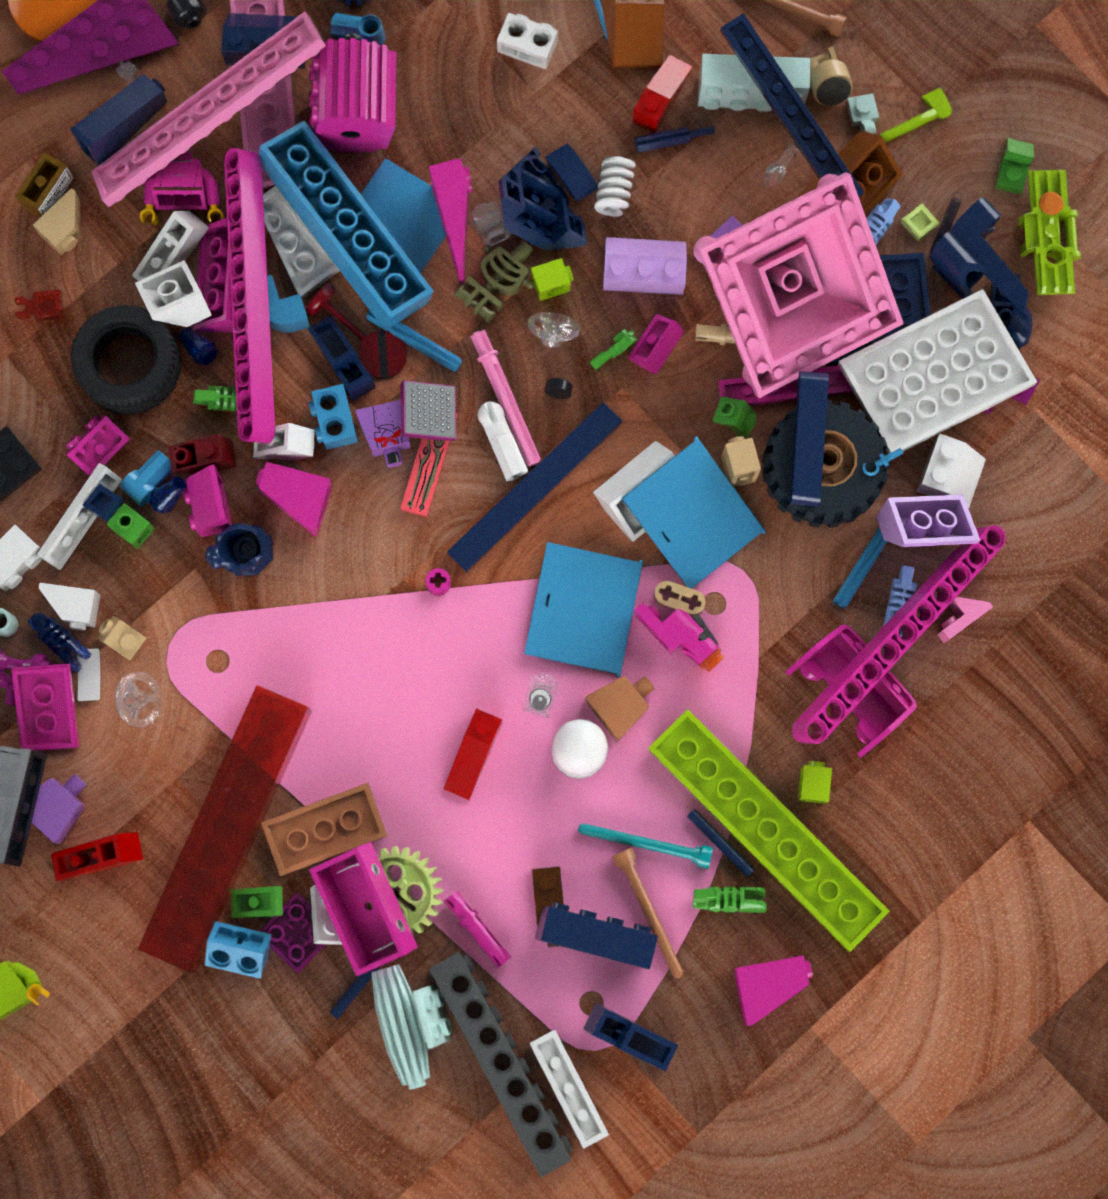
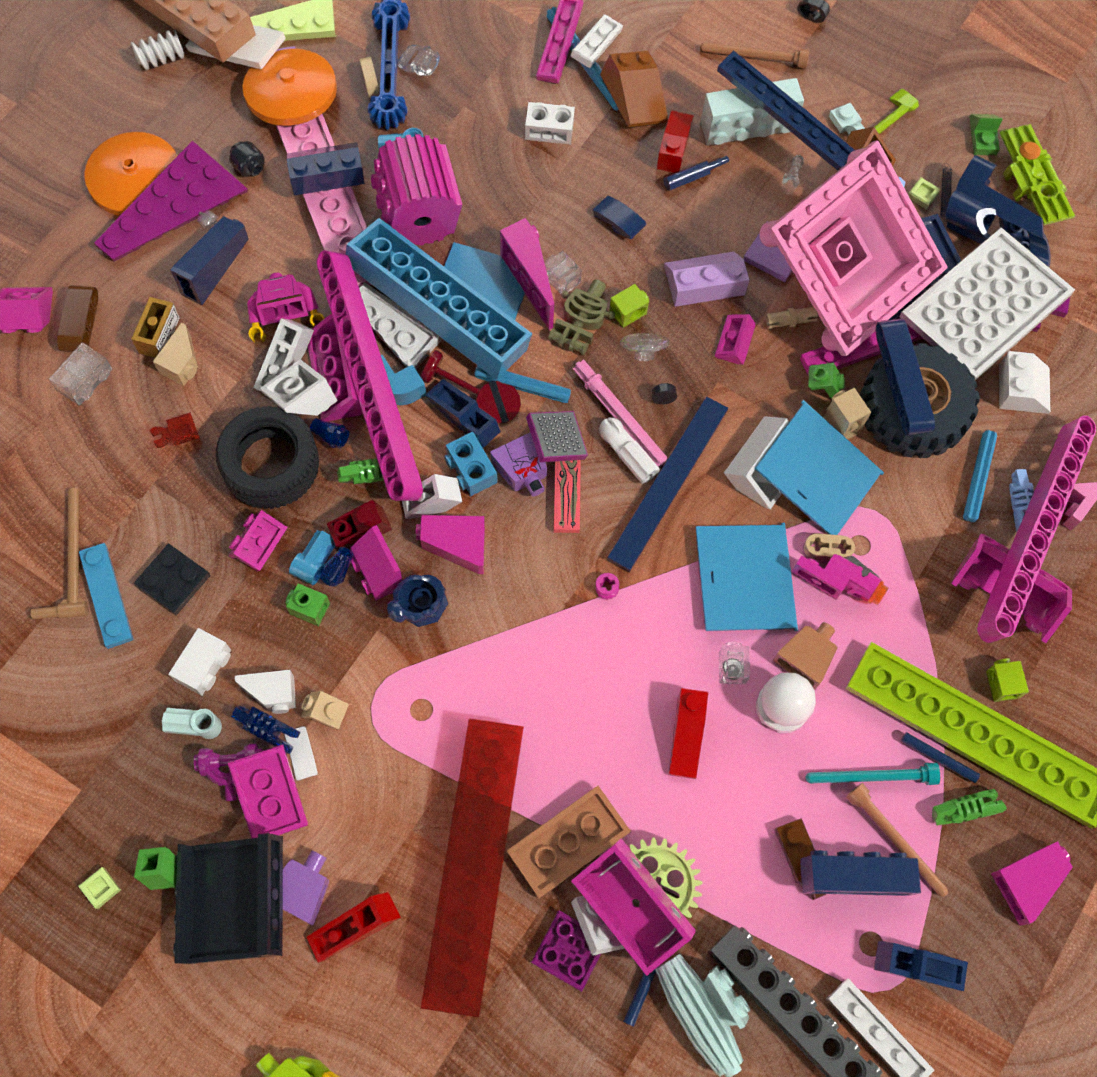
camera: 15 degrees left, 10 degrees down
white plate [37,463,122,571] -> none
dark blue tile [82,484,124,522] -> none
bright pink plate [91,12,326,207] -> none
clear piece [115,671,163,727] -> none
dark azure brick [205,921,271,979] -> none
bright green slope [231,886,283,918] -> none
dark pink pin [443,890,512,969] -> none
dark blue wedge [498,146,588,251] -> none
bright green plate [589,329,637,370] -> none
white piece [594,156,636,217] -> none
piece [810,46,853,106] -> none
dark azure hand [862,448,903,476] -> none
lavender slope [876,495,980,547] -> none

